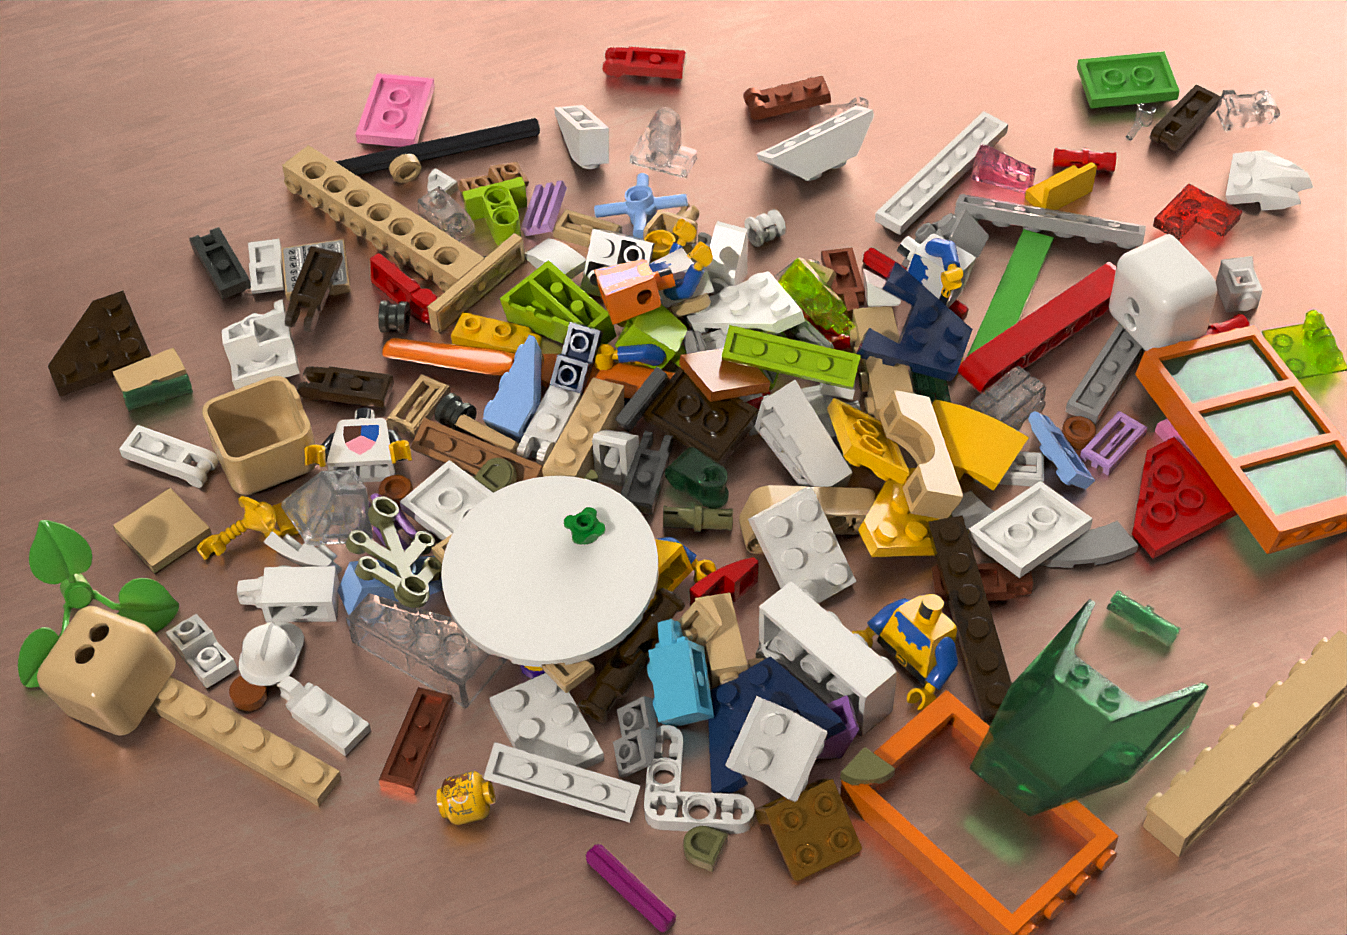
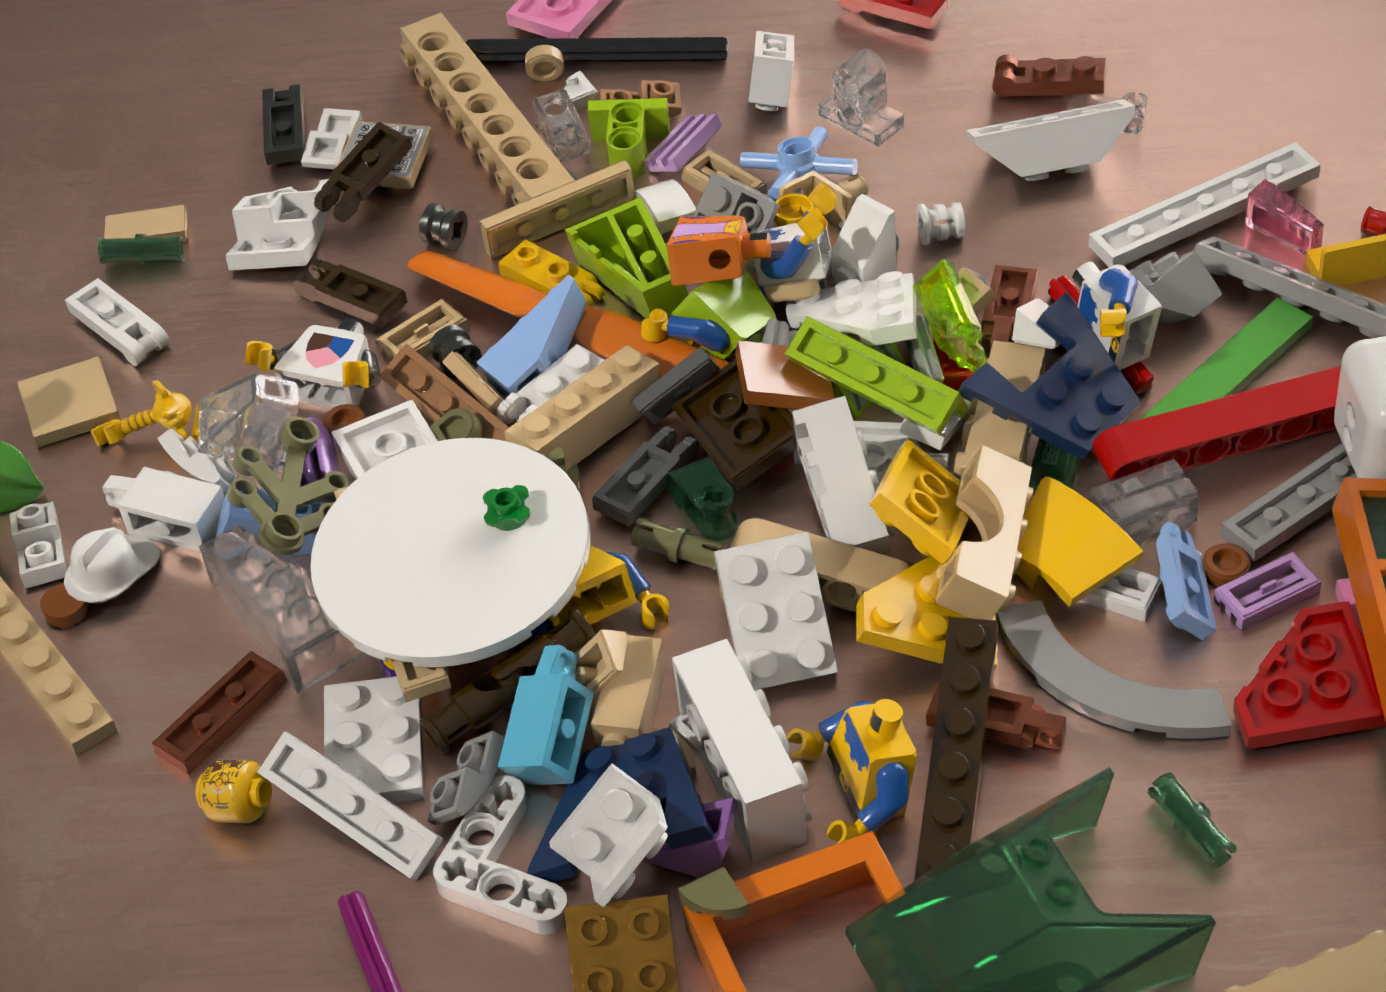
camera: 25 degrees right, 5 degrees down
dark brown plate [48,291,151,397] -> none
tan piece [202,376,316,495] -> none
white hinge [277,675,371,756] -> none
red hinge [370,253,437,325] -> none
slope [549,322,604,395] -> none
white slope [592,429,639,487] -> none
olive tile [683,826,728,872] -> none
red slope [689,557,759,607] -> none
white plate [968,481,1093,578] -> none

